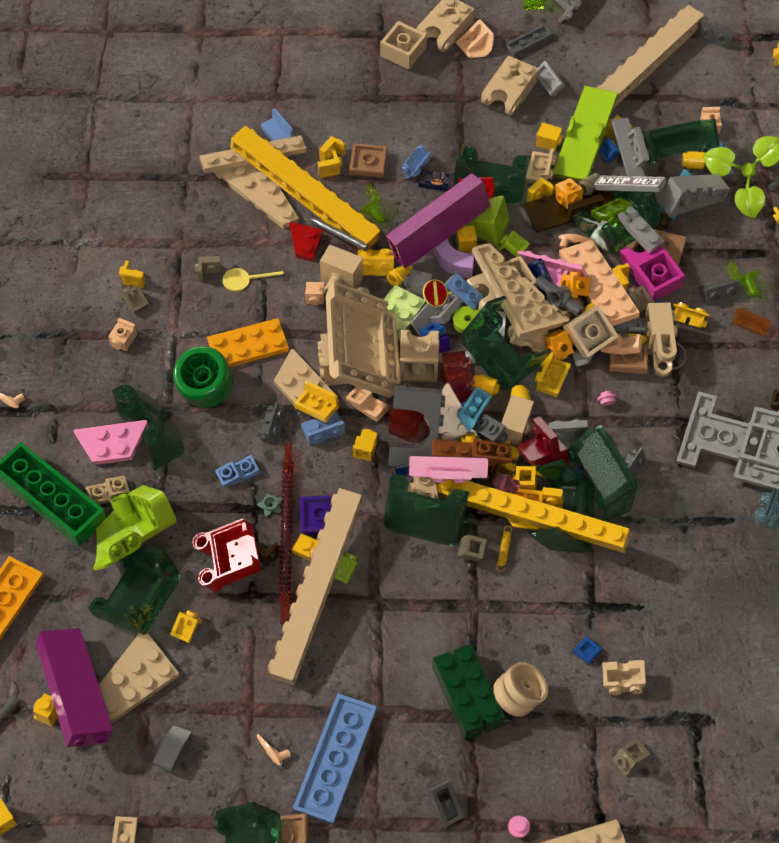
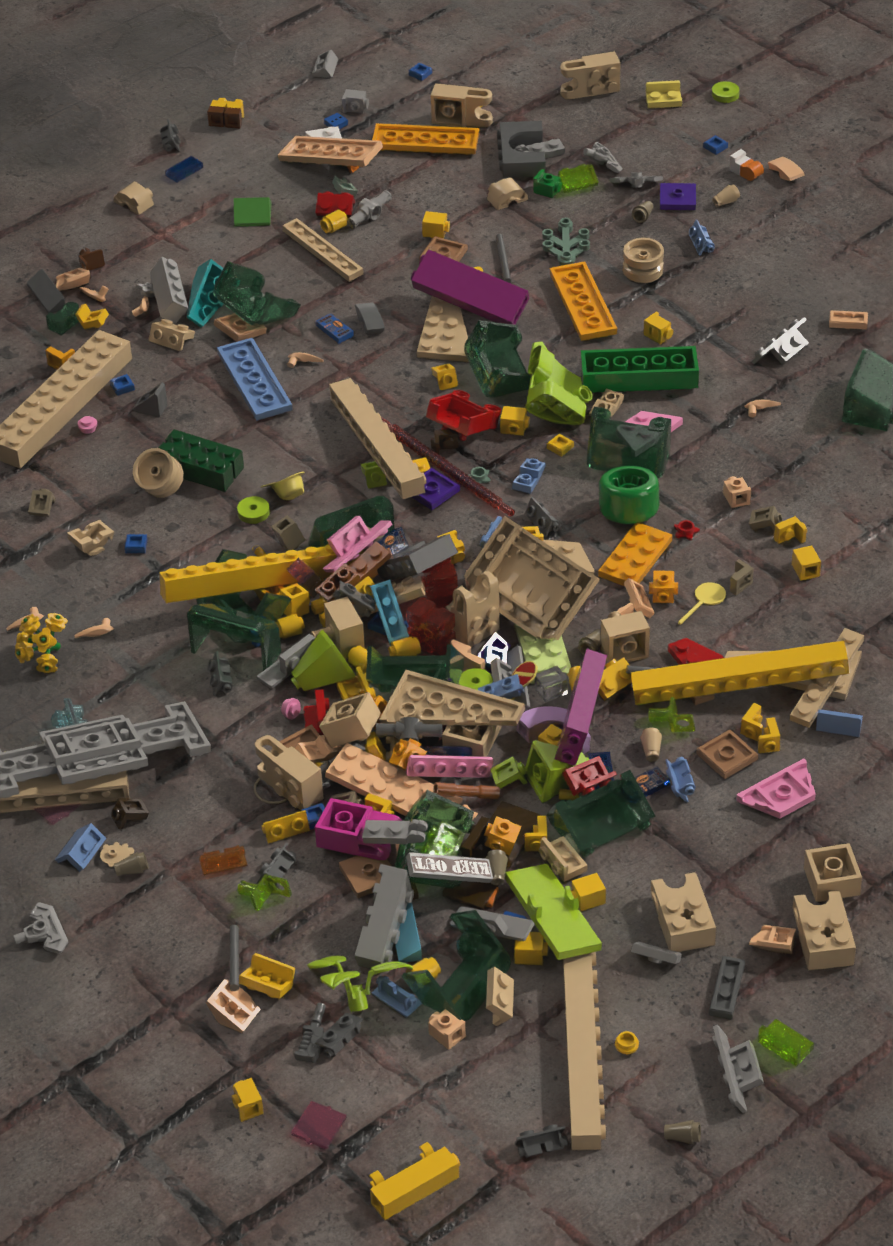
camera: 140 degrees right, 15 degrees down
dark red piece [517,417,570,466] -> none
yellow bracket [542,487,564,509] -> none
none -> light nougat bar [6,607,44,631]
none -> yellow plant [15,613,68,673]
none -> light nougat bar [74,618,114,638]
none -> lime piece [237,496,270,524]
none -> light yellow piece [261,472,305,500]
none -> lime slope [291,630,356,691]
none -> red bracket [304,689,330,735]
none -> blue tile [316,313,354,344]
none -> medium nougat plate [419,236,468,262]
none -> dark orange piece [433,782,500,799]
none -> light nougat slope [451,640,485,671]
none -> tan bracket [486,967,514,1026]
none -> yellow brick [500,406,530,436]
none -> yellow tile [547,434,574,457]
none -> yellow plate [615,1031,639,1054]
none -> light nougat plate [624,578,654,618]
none -> tan cone [640,727,662,761]
none -> light orange brick [649,571,678,603]
none -> red plate [674,520,700,540]
none -> bright pink wing [736,759,816,819]
none -> yellow brick [792,545,821,581]

